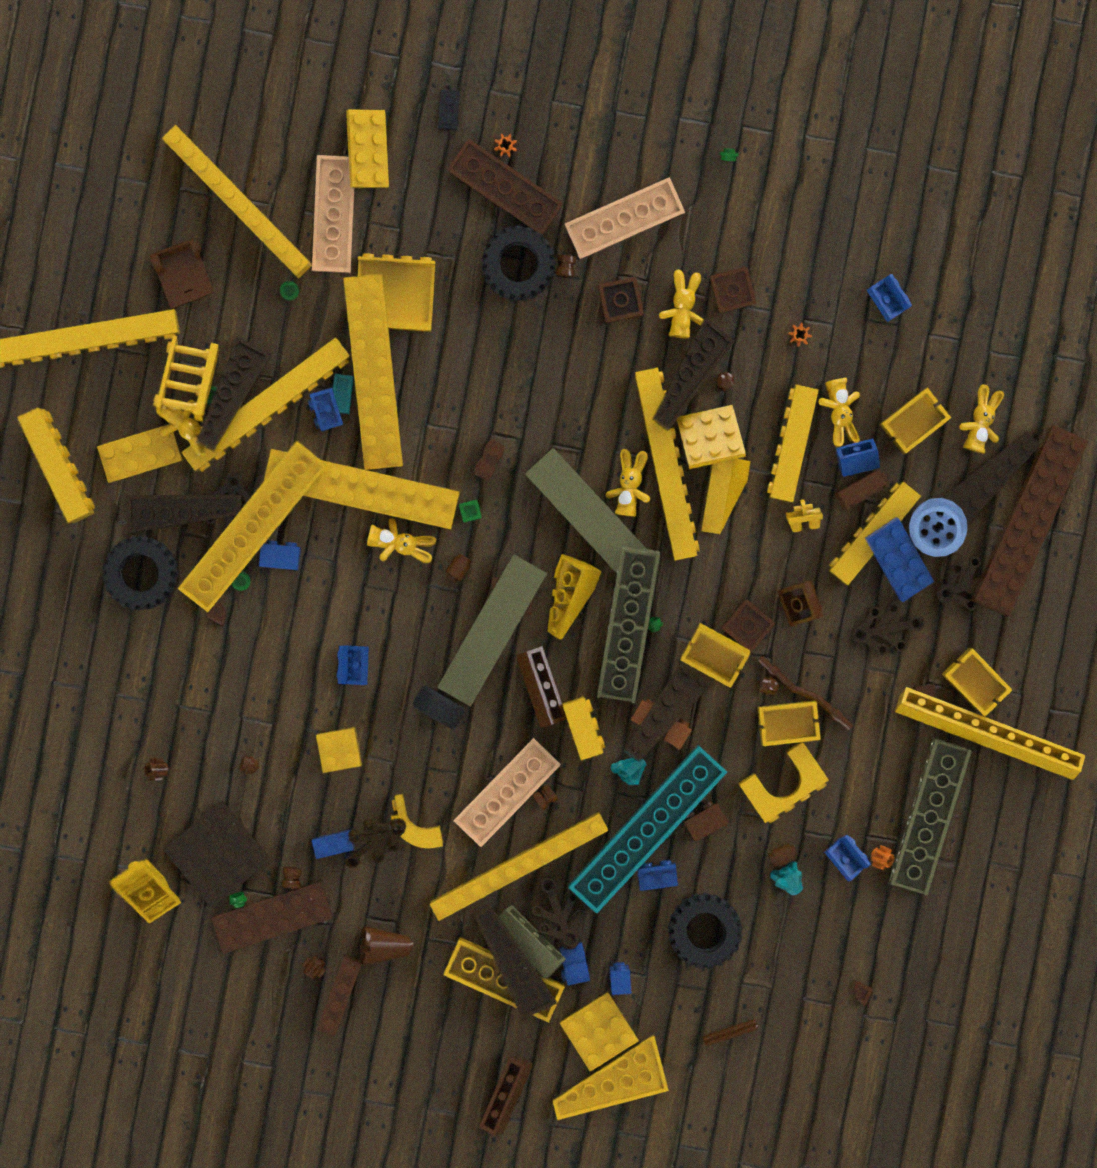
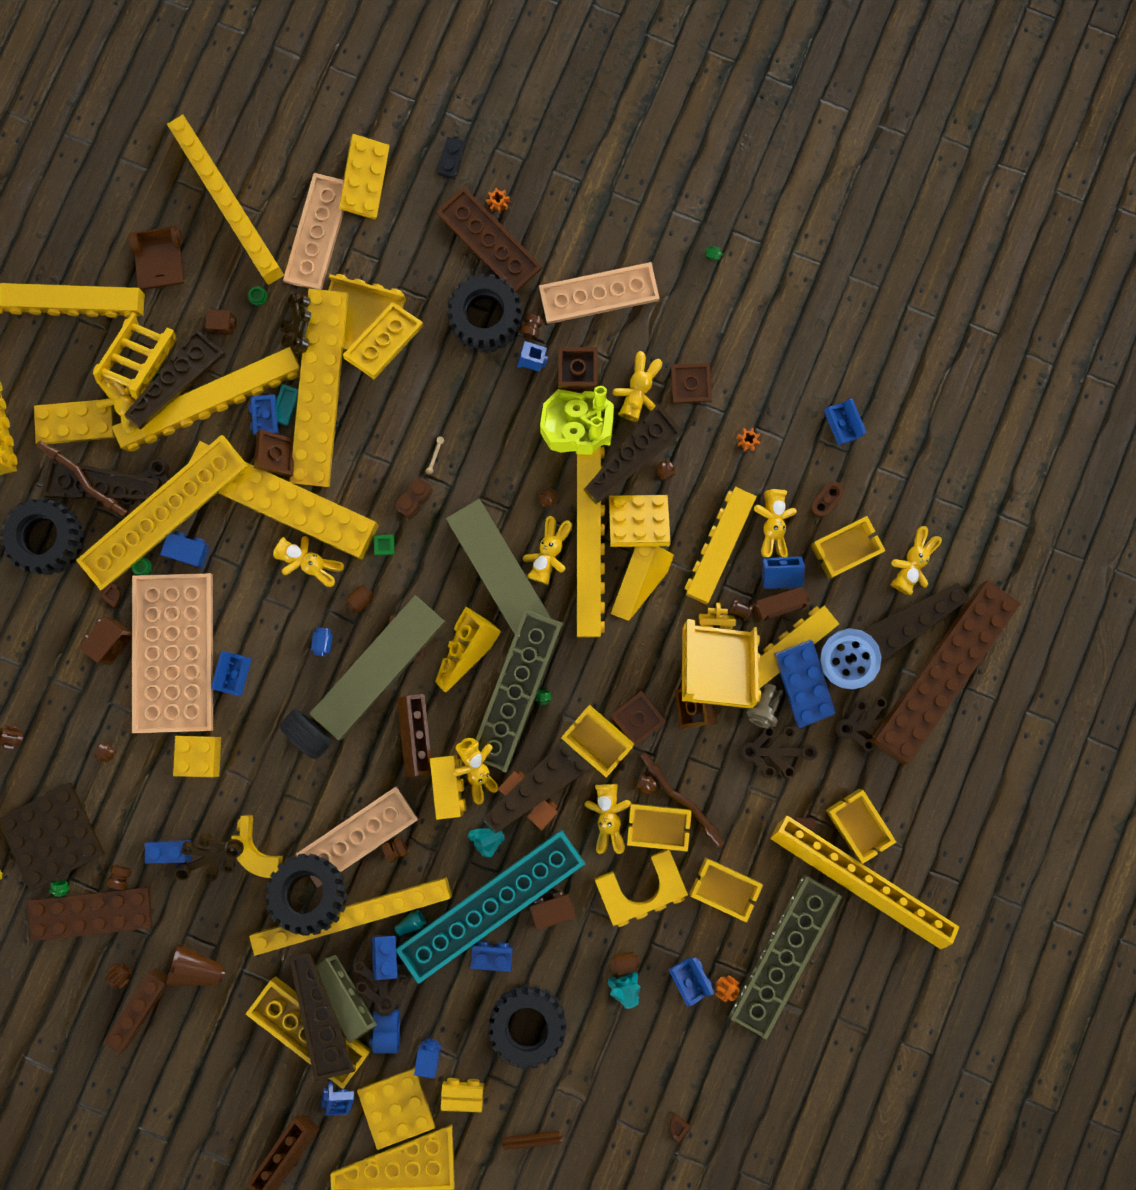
camera: 15 degrees right, 5 degrees down
none -> reddish brown bar [36,441,129,518]
none -> reddish brown brick [79,617,132,665]
none -> light nougat plate [132,573,213,733]
none -> reddish brown brick [205,310,237,335]
none -> reddish brown plate [254,429,294,478]
none -> black tyre [265,853,348,936]
none -> dark brown plant [280,293,311,354]
none -> blue brick [310,627,333,657]
none -> blue bracket [321,1081,354,1116]
none -> yellow plate [343,302,423,379]
none -> blue brick [372,936,397,980]
none -> teal cone [395,910,426,936]
none -> tan hinge [426,437,444,475]
none -> yellow brick [441,1078,484,1112]
none -> yellow animal [453,738,499,805]
none -> blue brick [517,341,548,372]
none -> reddish brown plate [539,488,558,508]
none -> neon yellow brick [540,386,614,455]
none -> yellow animal [584,784,631,854]
none -> yellow panel [682,619,761,709]
none -> yellow piece [689,857,763,922]
none -> reddish brown bush [729,598,754,622]
none -> dark tan piece [747,684,783,729]
none -> reddish brown plate [811,482,844,517]

